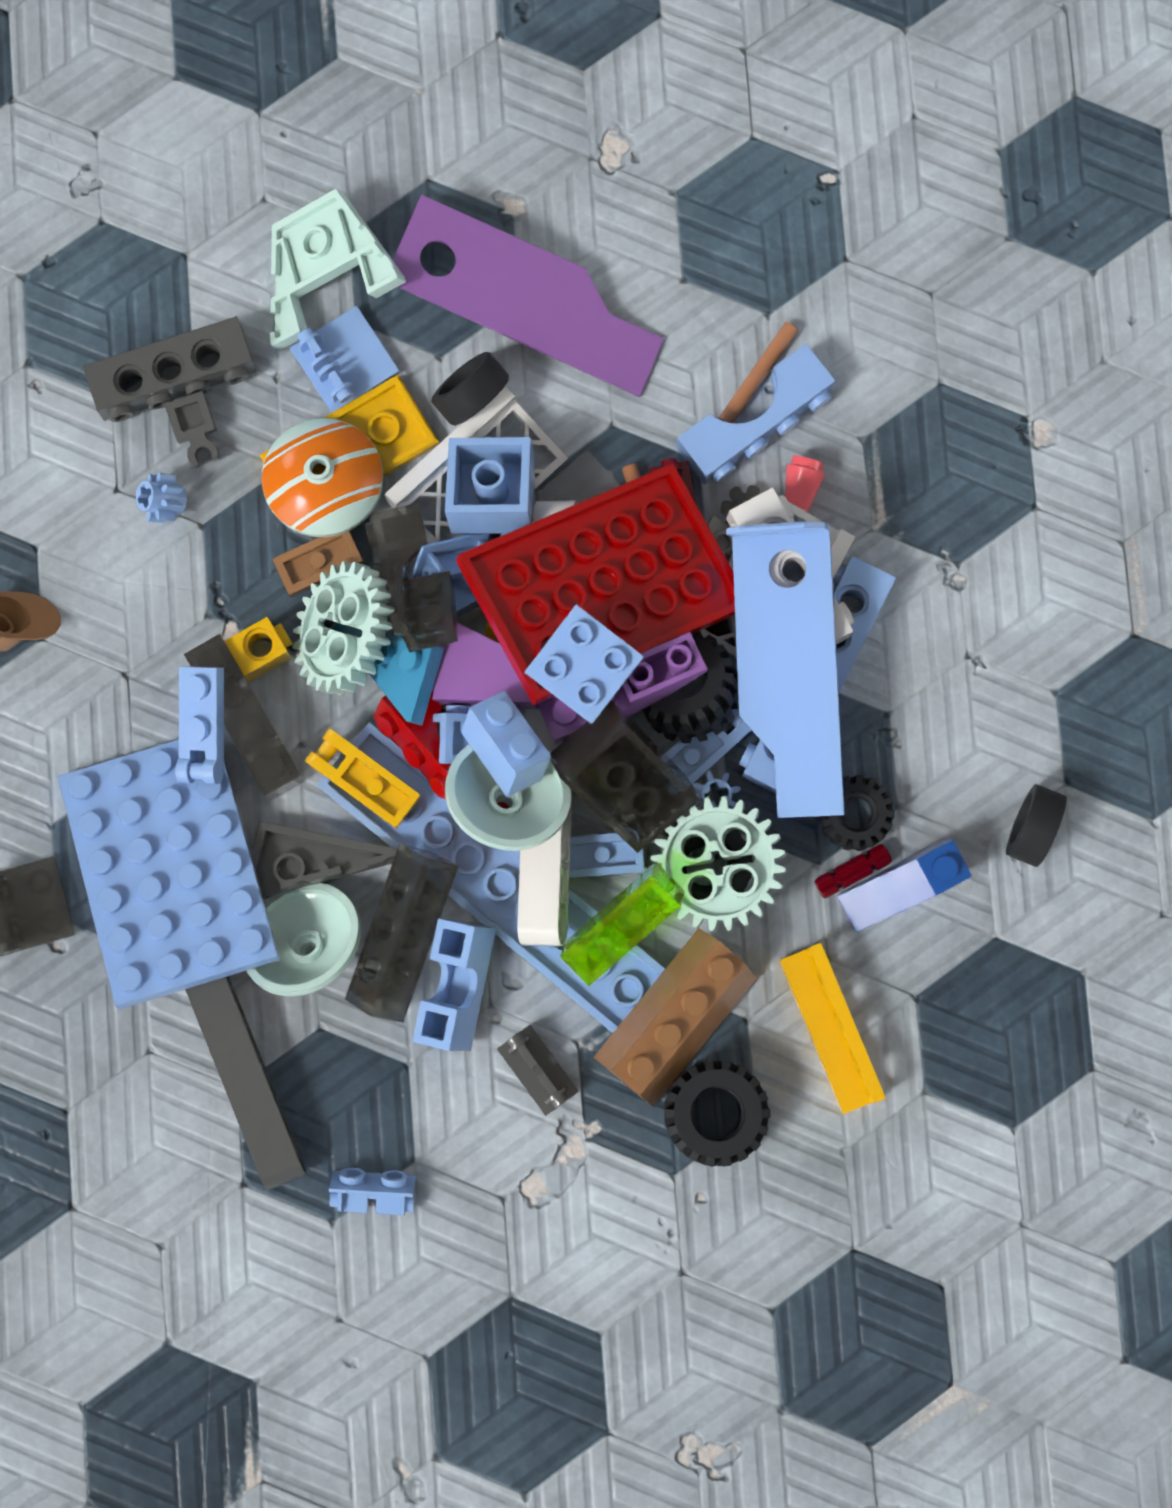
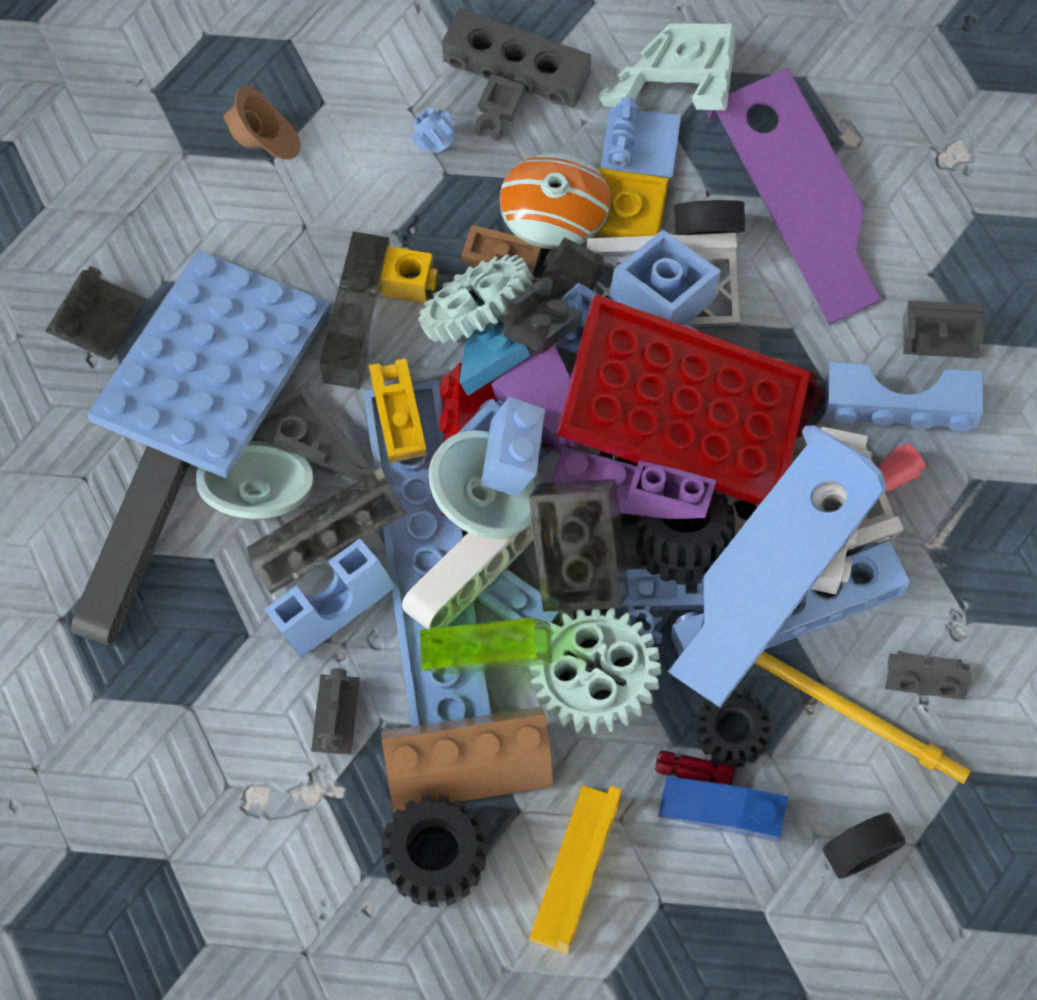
camera: 45 degrees right, 15 degrees down
light blue plate [175,666,224,784] -> none
light blue hinge [329,1168,416,1216] -> none
light blue hinge [524,605,644,724] -> none
nougat piece [718,322,798,423] -> none
none -> yellow bar [754,651,971,784]
none -> dark grey hinge [885,650,972,700]
none -> dark grey hinge [903,300,984,359]

